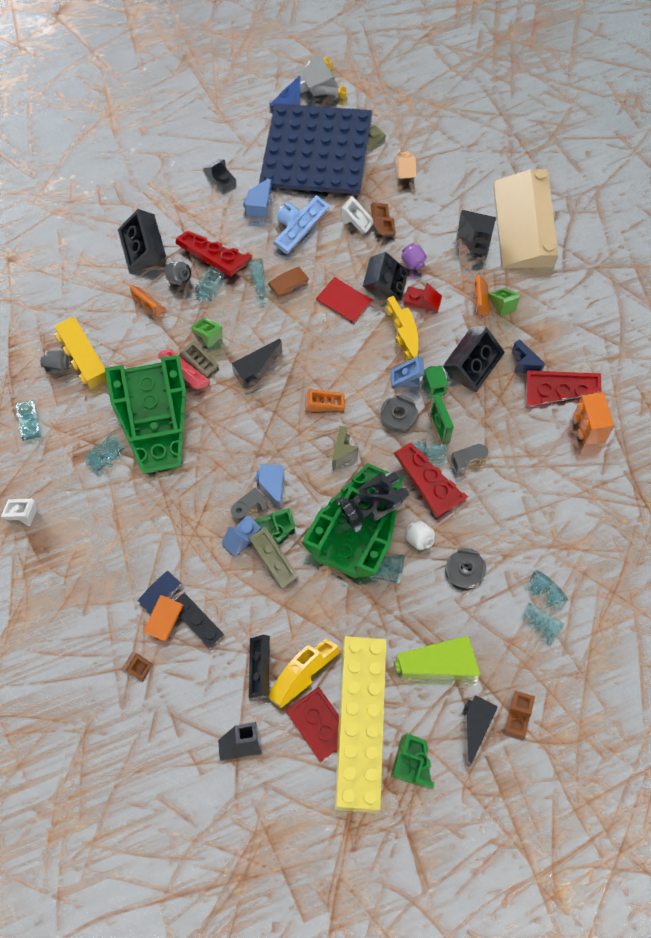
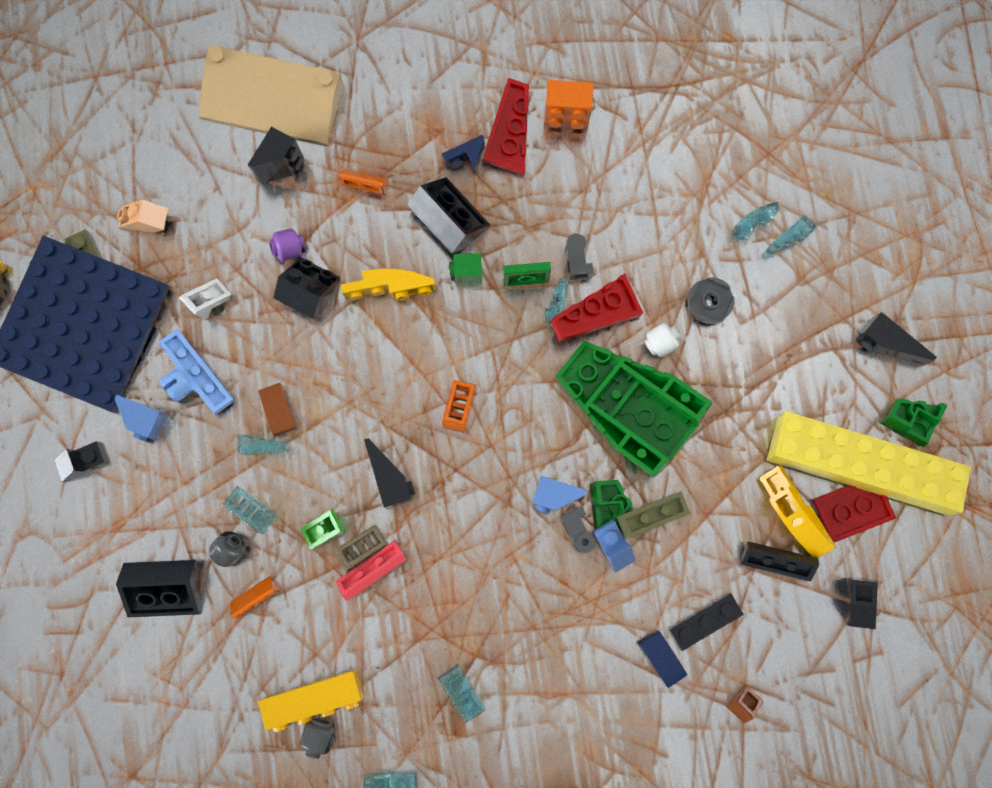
camera: 75 degrees left, 15 degrees up
green wedge [105,355,186,474] -> none
orange slope [144,595,183,642] -> none
red wing [175,231,252,277] -> none
red piece [316,277,372,323] -> none
olive slope [332,426,359,468] -> none
black hips [336,471,410,533] -> none
dark orange slope [370,202,396,236] -> none
clear light blue slope [370,554,405,584] -> none
dark grey plate [380,395,418,433] -> none
medium blue slope [391,356,424,387] -> none
lime slope [394,636,481,681] -> none
red slope [403,283,442,312] -> none
bright green slope [488,288,520,317] -> none
dark orange slope [504,690,535,740] -> none

